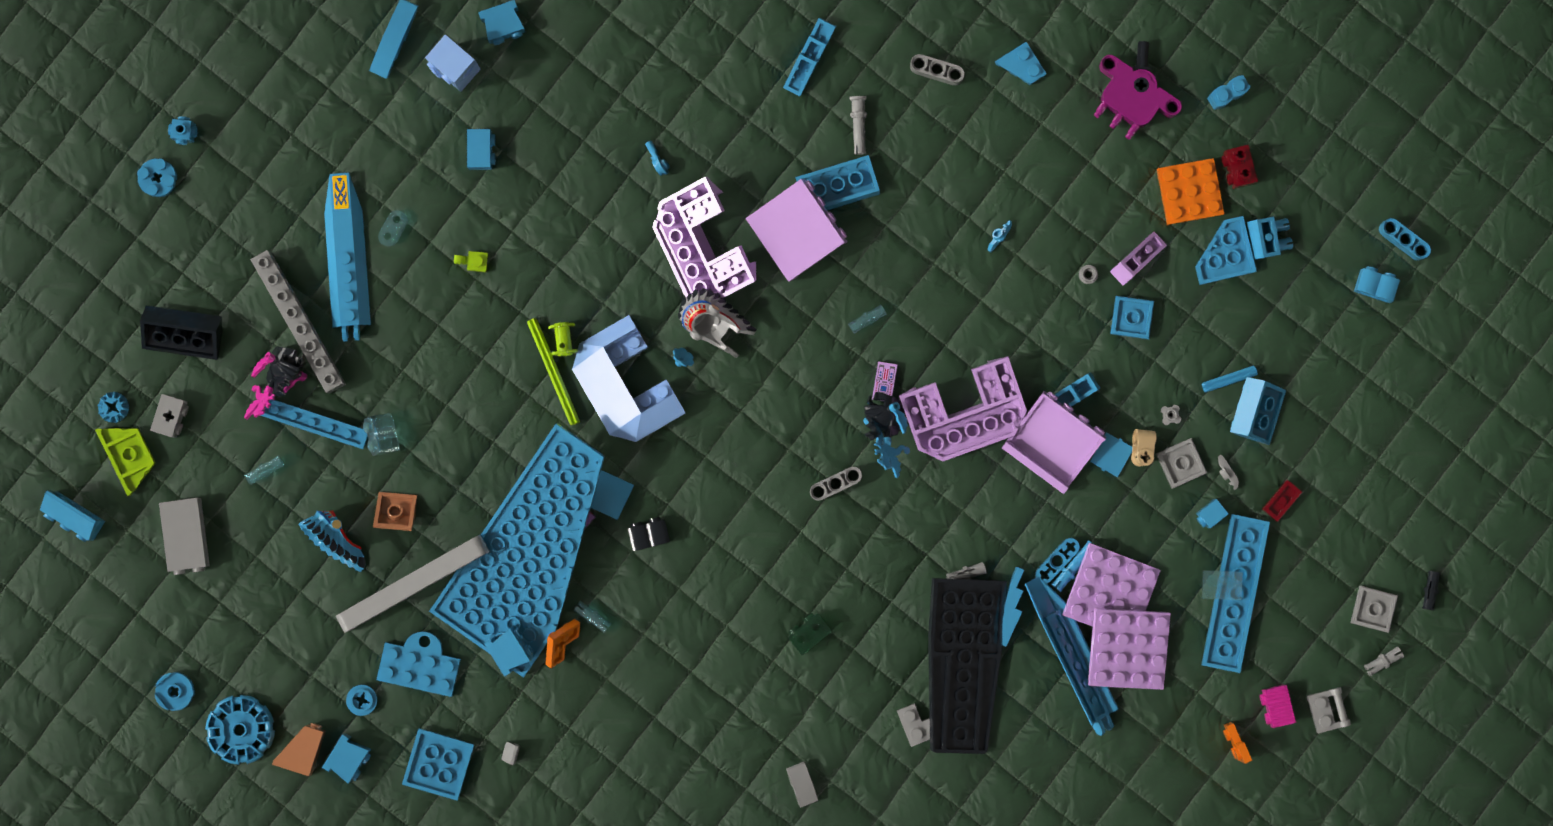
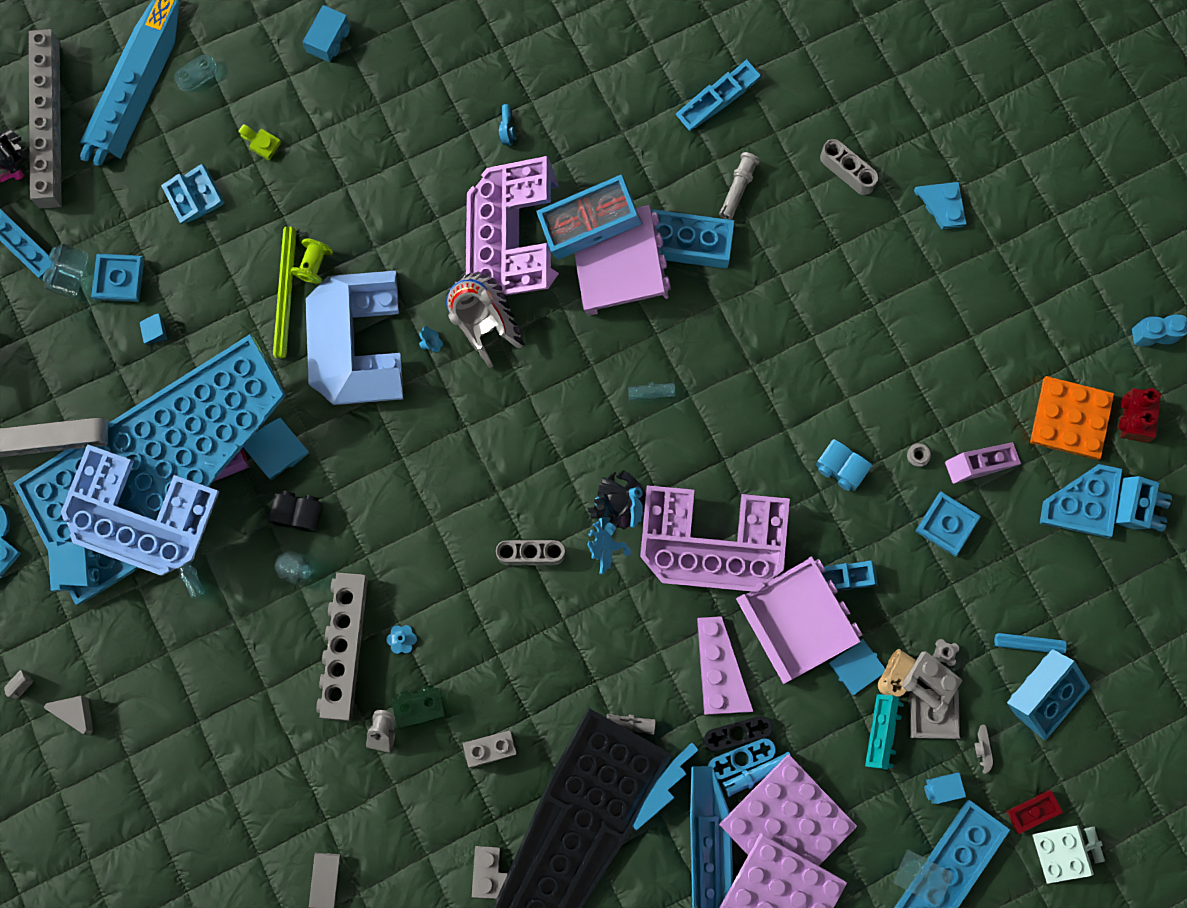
camera: 20 degrees right, 10 degrees down
nougat slope [373,492,417,531] -> none
orange plate [545,619,580,668] -> none
lavender tile [872,362,897,402] -> none
dark azure piece [988,220,1012,253] -> none
magenta piece [1094,41,1182,140] -> none
none -> light grey slope [44,696,93,735]
none -> light blue slope [61,444,219,575]
none -> dark azure plate [91,254,144,302]
none -> dark azure slope [140,314,167,344]
none -> dark azure slope [161,164,225,224]
none -> clear light blue head [275,551,313,585]
none -> light grey brick [317,572,368,721]
none -> light grey piece [366,710,395,753]
none -> dark azure plant [386,625,417,654]
none -> light grey brick [463,730,517,768]
none -> brick [536,175,642,260]
none -> lavender wing [697,617,753,715]
none -> black beam [703,716,773,751]
none -> dark azure brick [816,439,872,491]
none -> teal plate [865,694,904,770]
none -> light grey plate [902,652,963,716]
none -> light aqua plate [1032,825,1105,883]

